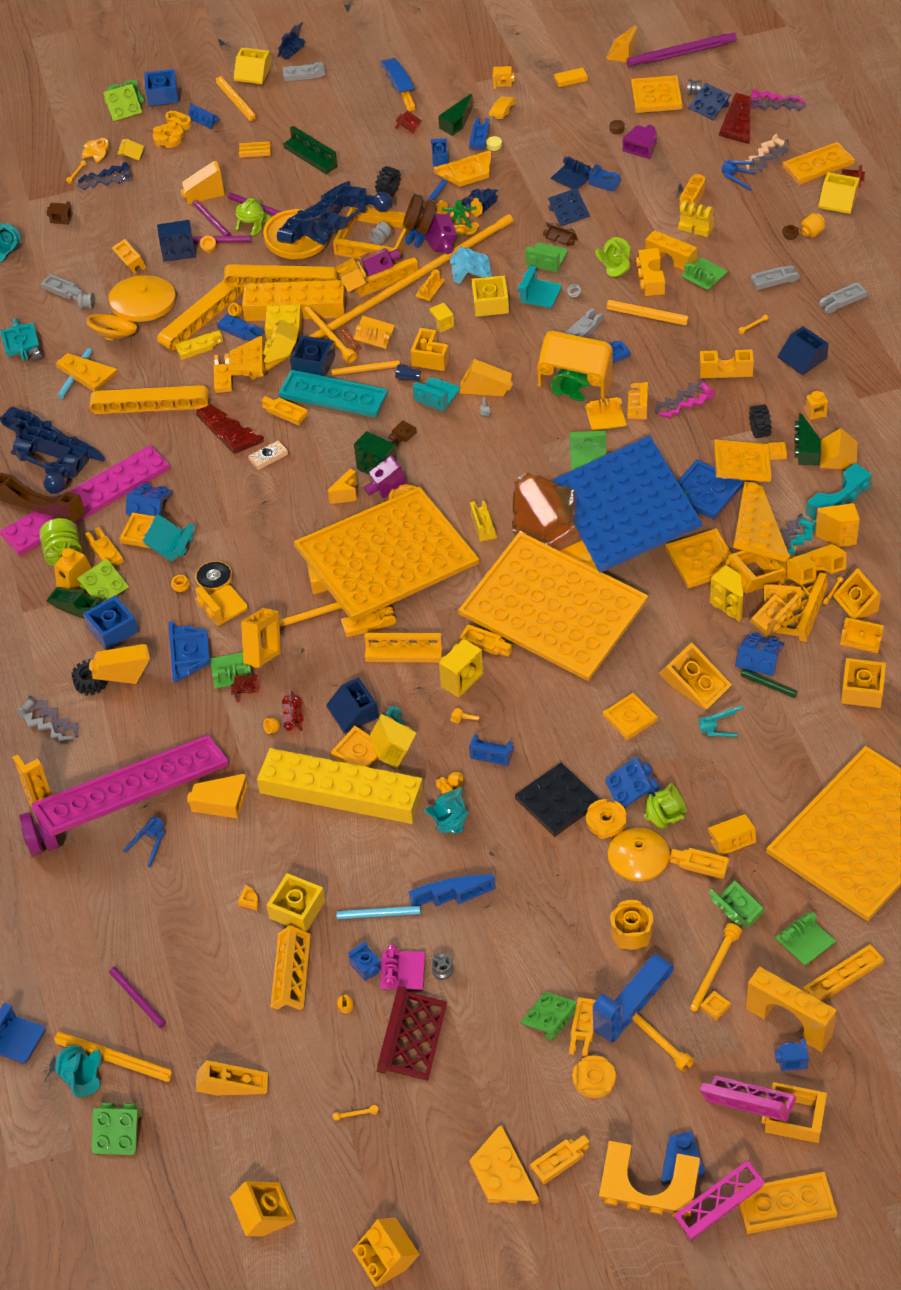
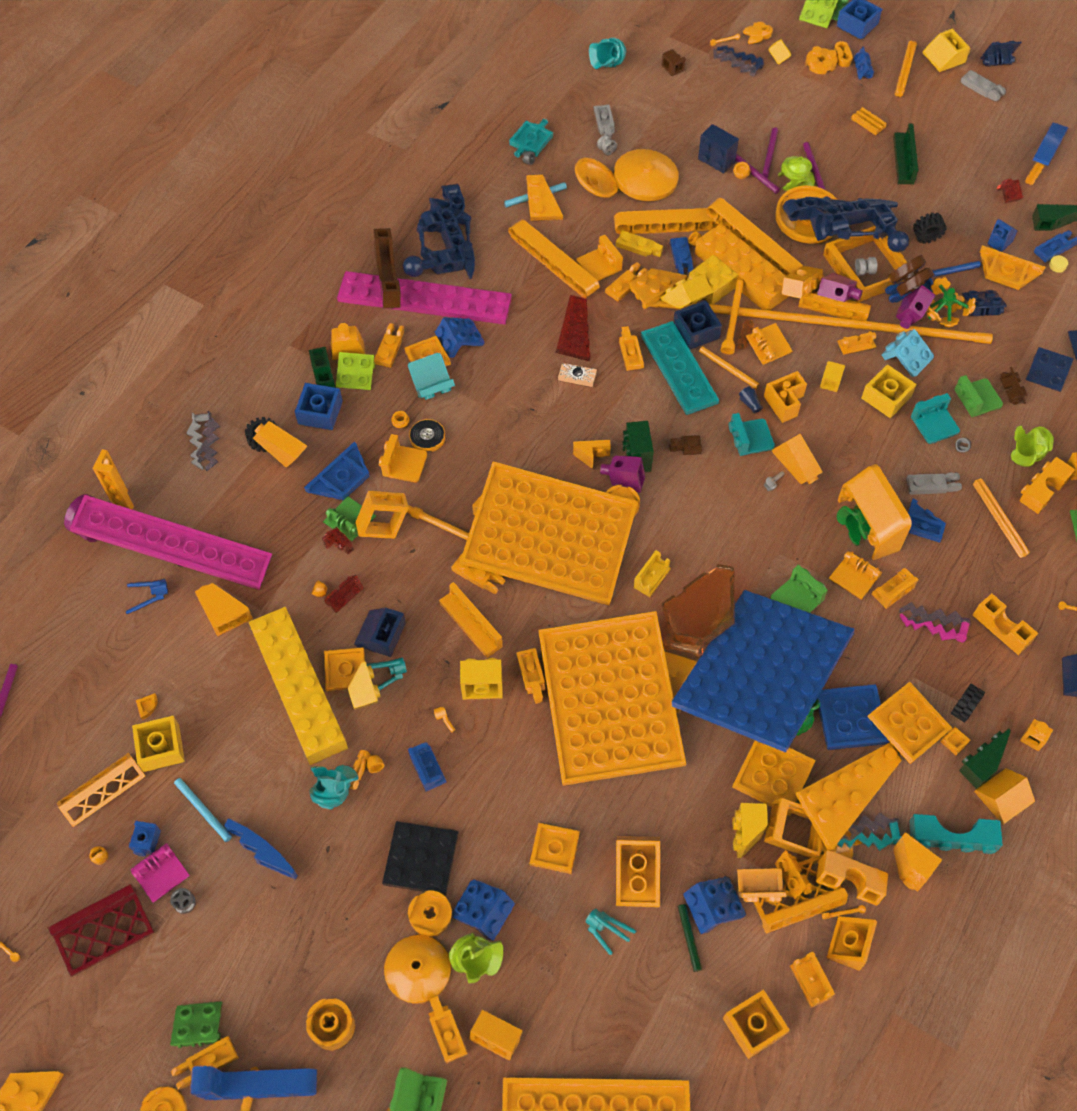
camera: 45 degrees right, 10 degrees up
lime wheel [39,518,82,566] -> none
light orange hinge [112,239,146,274] -> none
light orange slope [180,161,224,204] -> none
none -> light orange bracket [576,234,623,281]

